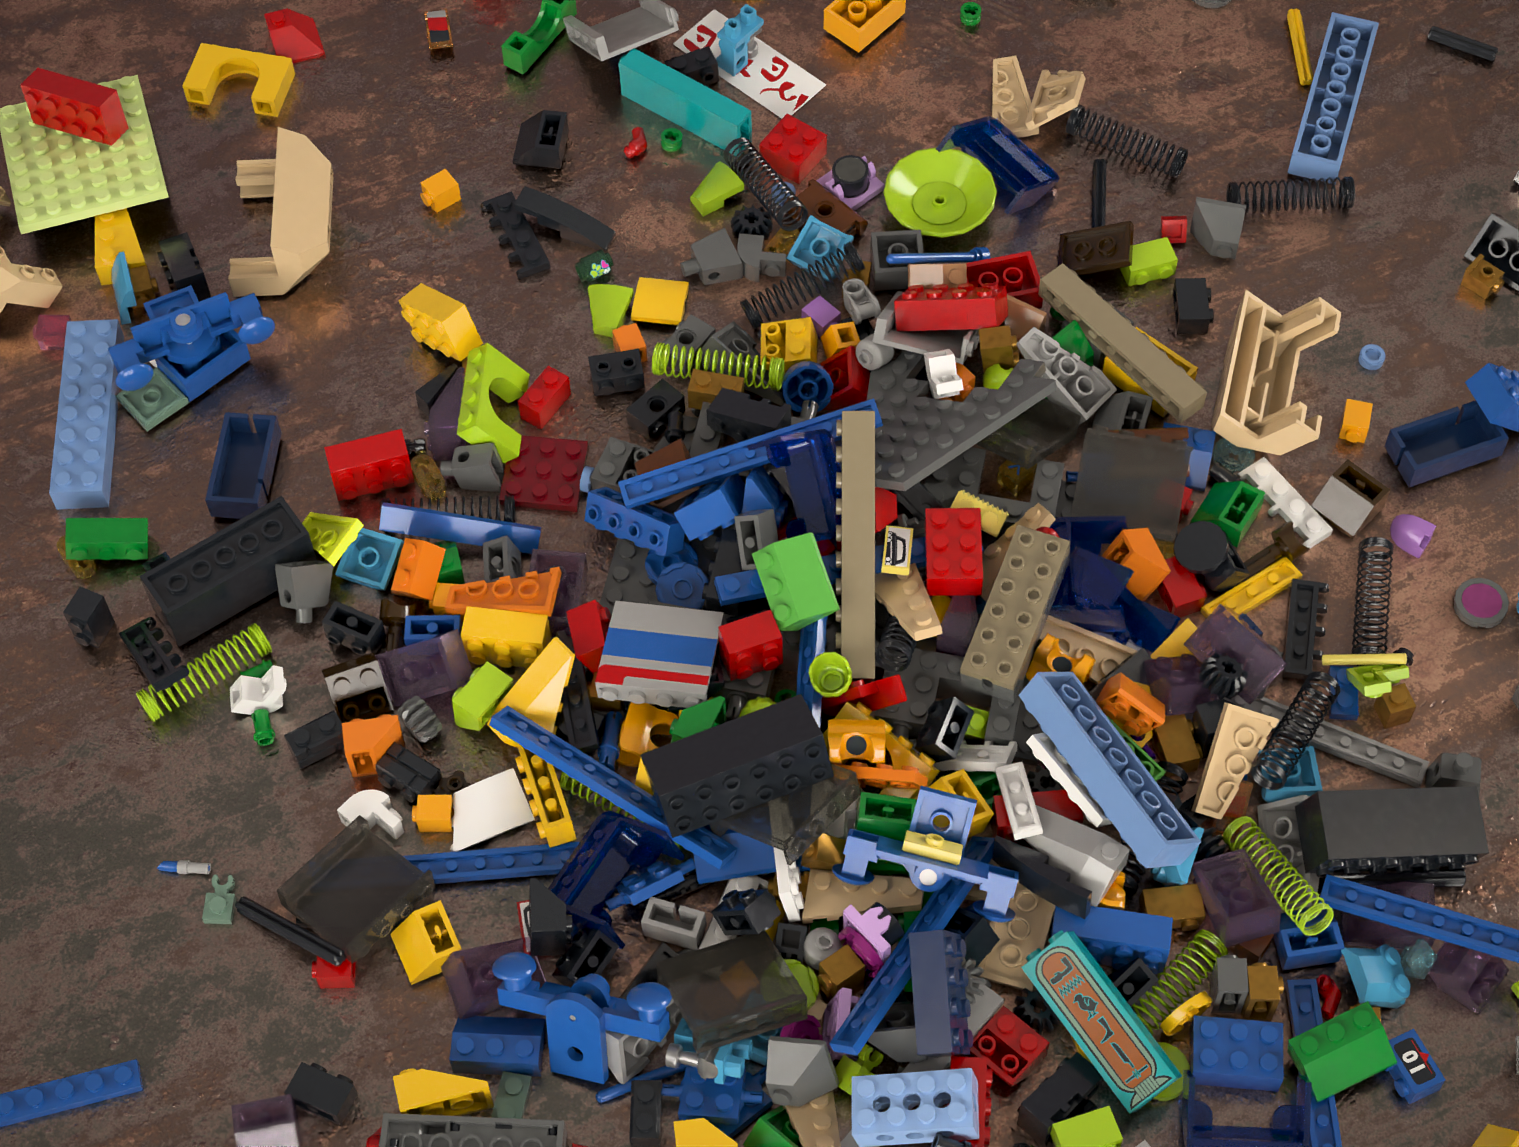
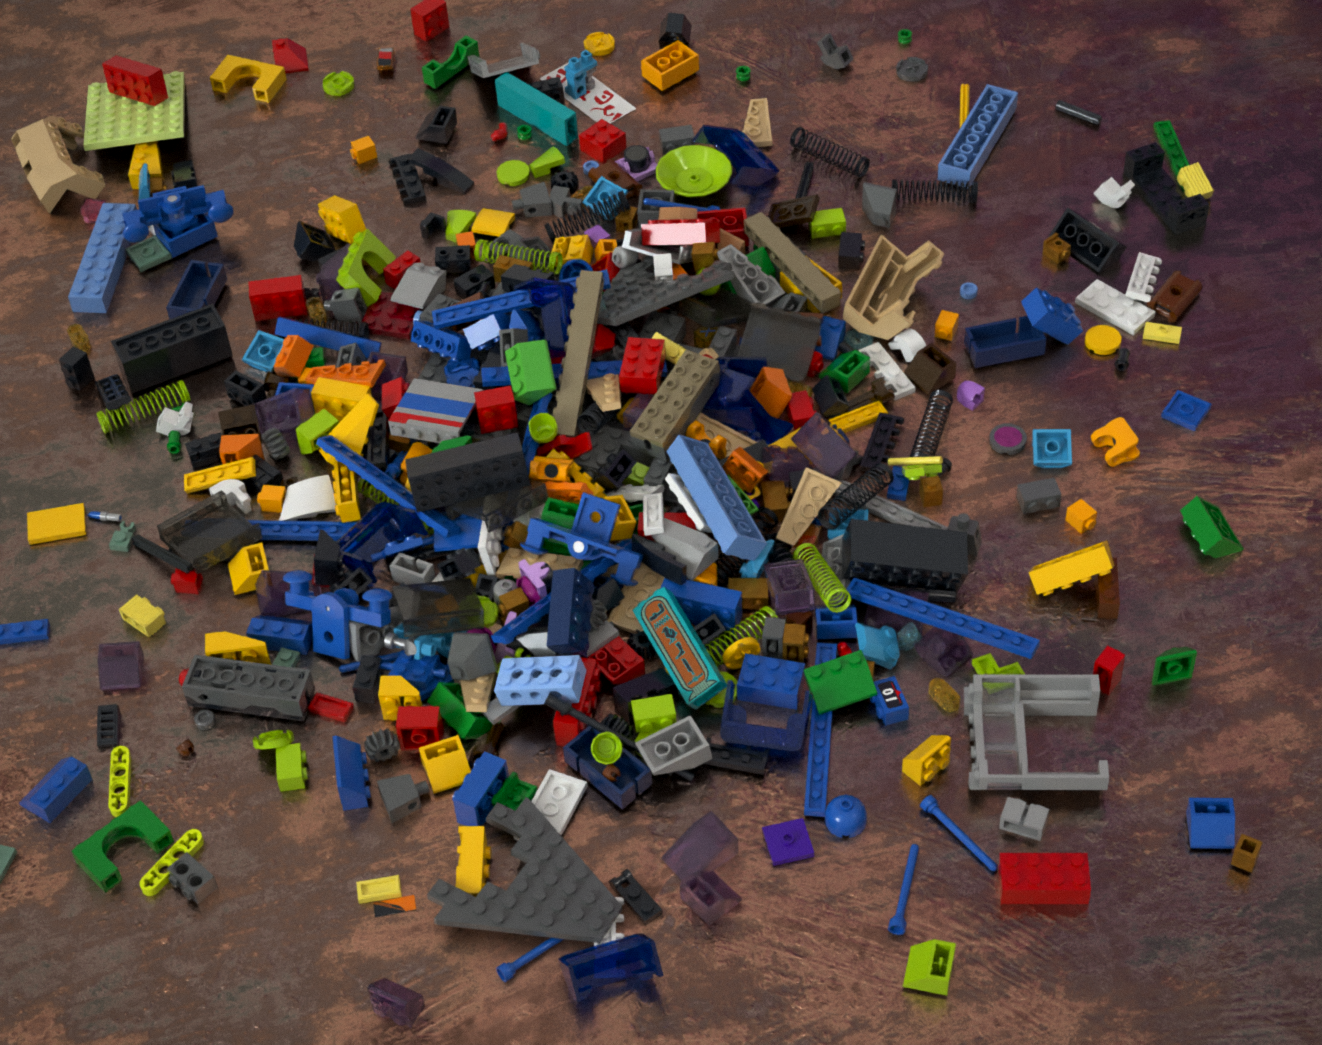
camera: 10 degrees right, 10 degrees down
green brick [65,518,148,560] -> none
tan wedge [228,127,334,297] -> none
dark grey torso [275,560,333,623] -> none
black brick [284,1062,358,1126] -> none
neon yellow wing [302,512,364,566] -> none
clear green brick [575,250,614,282] -> none
black piece [724,138,808,231] -> none
light grey piece [842,278,881,325] -> none
tile [881,525,913,576] -> none
light yellow plate [902,830,963,865] -> none
tan wing [1025,70,1086,131] -> none
red tile [1160,216,1187,243] -> none
black tile [1174,521,1229,574] -> none
black gear [1198,652,1248,700] -> none
none -> yellow tile [27,503,86,545]
none -> light yellow brick [119,594,166,637]
none -> yellow tile [184,457,256,494]
none -> black slope [294,221,336,262]
none -> lime tile [323,71,355,96]
none -> light grey slope [391,263,446,309]
none -> black bracket [420,212,446,239]
none -> lime tile [496,160,530,187]
none -> dark grey brick [659,125,695,155]
none -> white brick [888,328,926,362]
none -> clear yellow beam [928,678,960,712]

